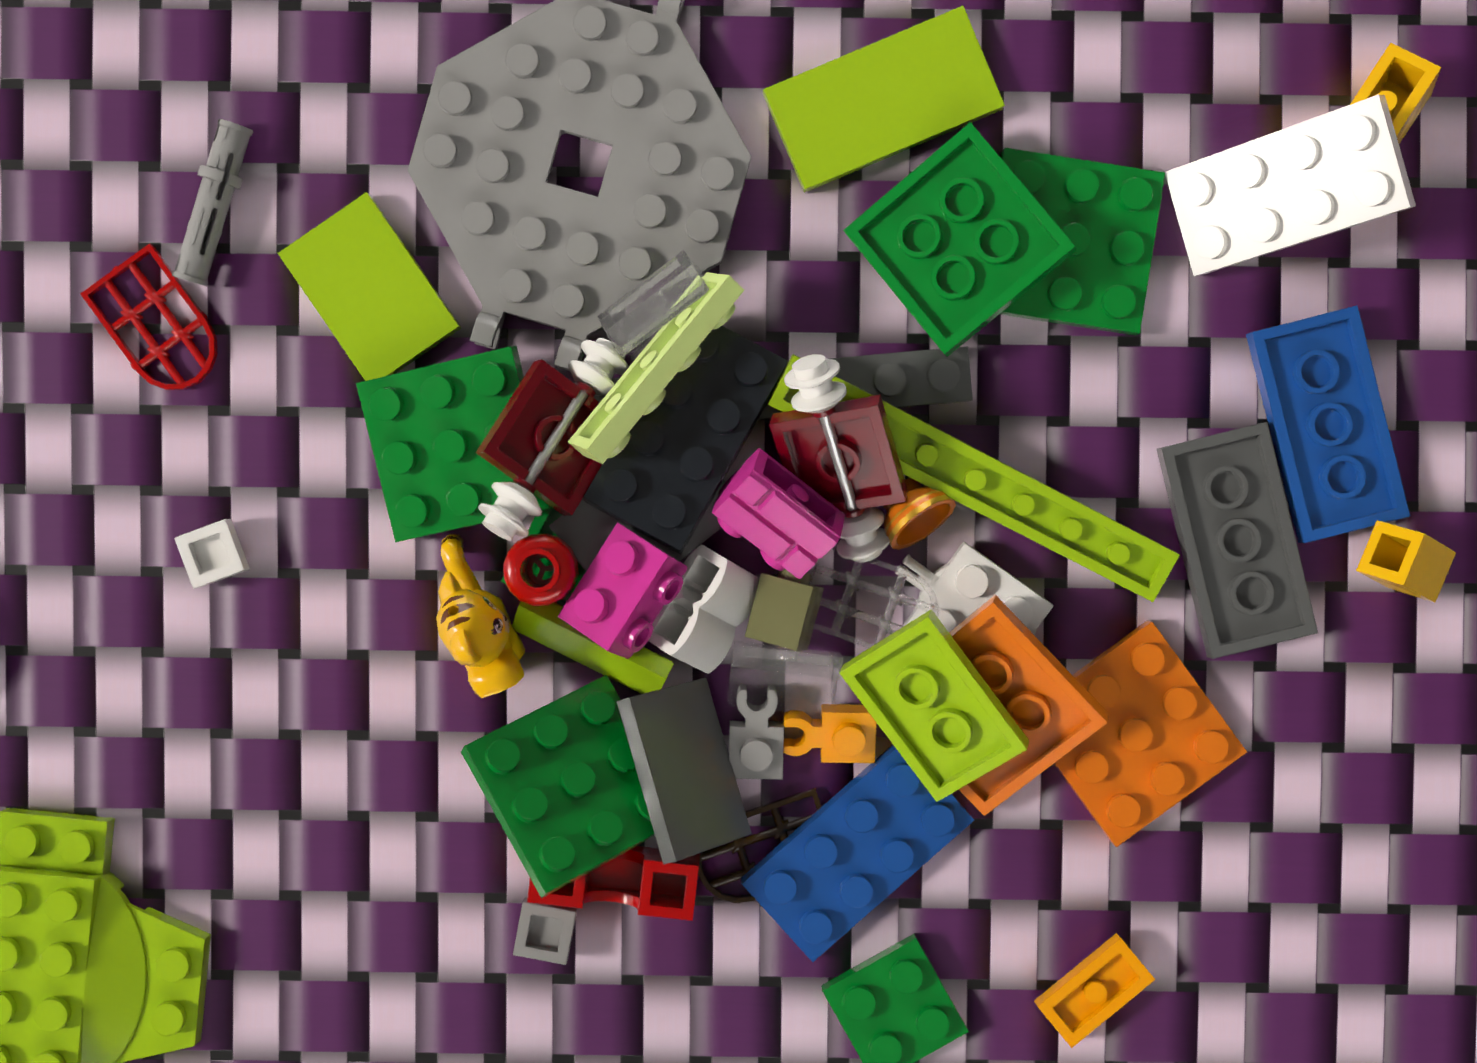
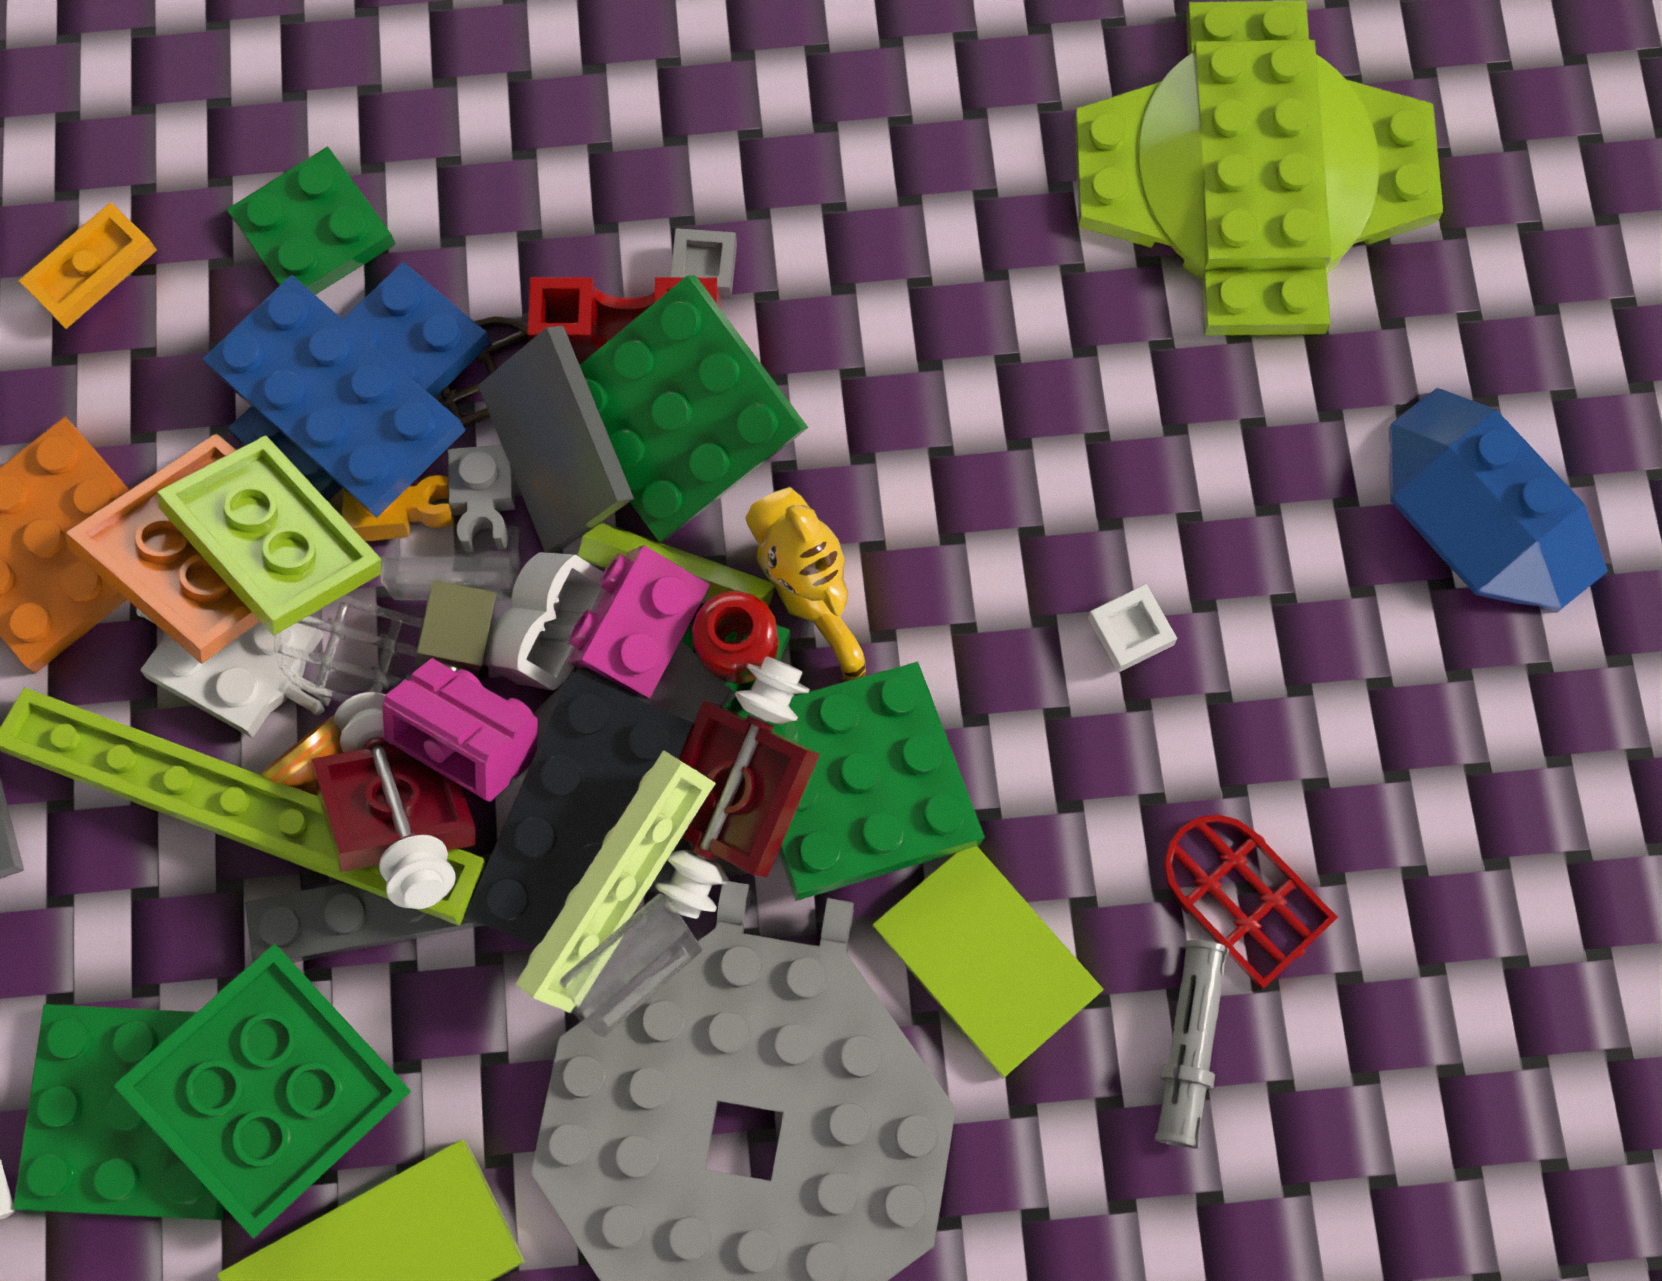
camera: 175 degrees right, 15 degrees down
none -> blue plate [202,275,466,518]

